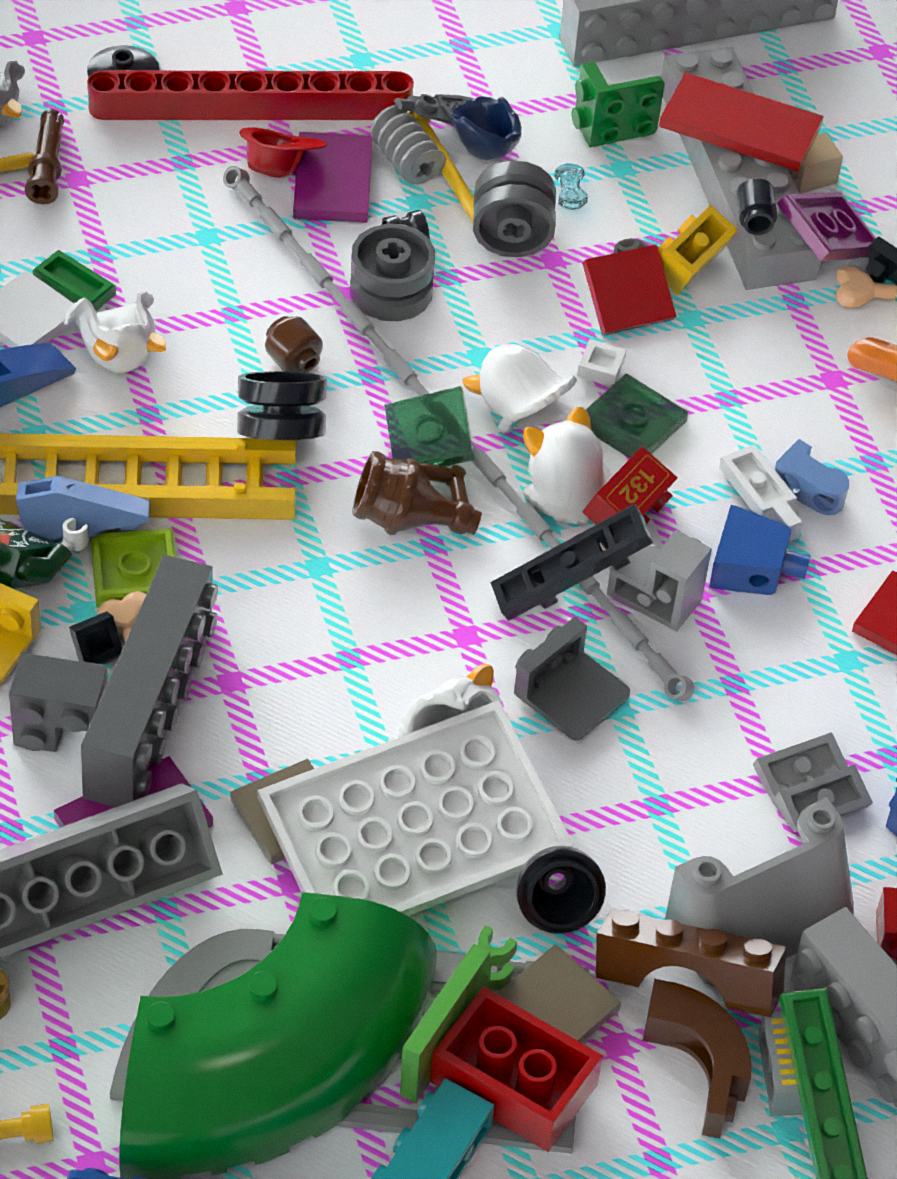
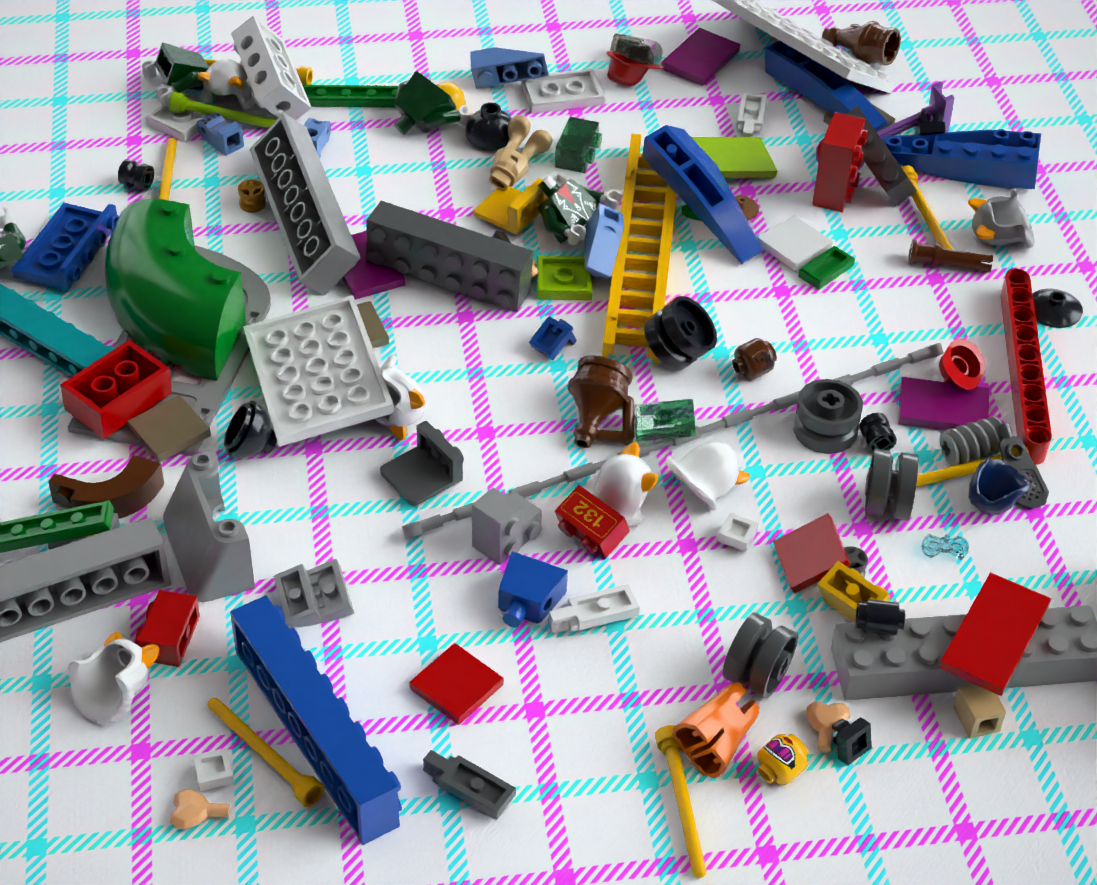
camera: 100 degrees right, 5 degrees down
dark grey brick [9,653,108,752] -> none
white hair [64,290,166,374] -> none
bright green tile [400,925,518,1104] -> none
black hinge [490,504,654,621] -> none
green bracket [571,61,665,147] -> none
clear green tile [586,373,689,458] -> none
reddish brown arch [596,908,786,1017] -> none
medium blue leg [775,439,849,515] -> none
magenta tile [776,192,876,261] -> none
none -> blue bracket [529,316,577,360]
none -> dark grey wheel [722,613,799,698]

